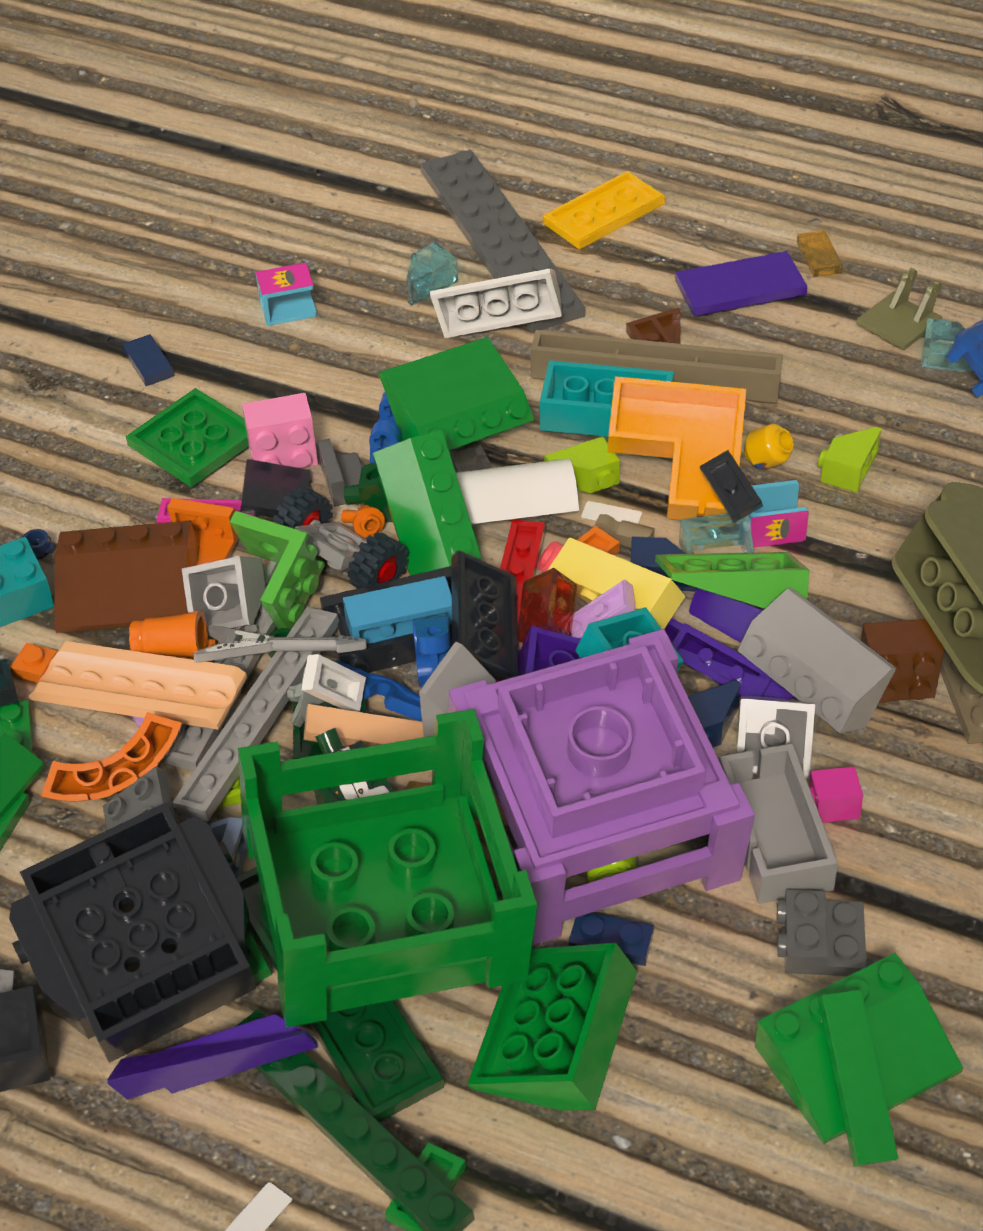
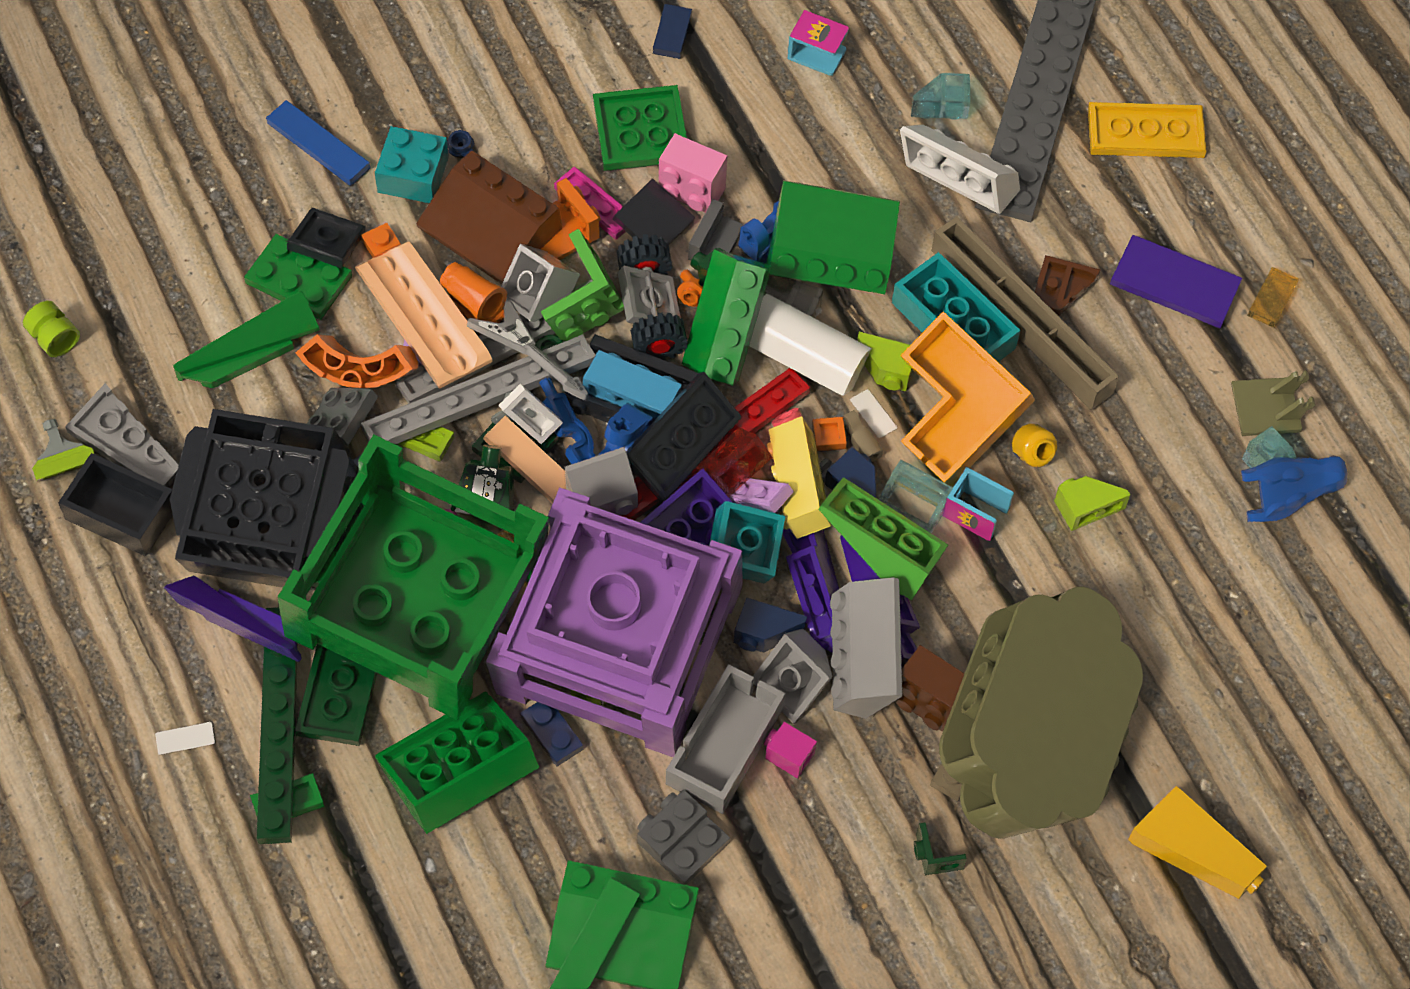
camera: 35 degrees right, 15 degrees up
black plate [699,450,763,523] -> none

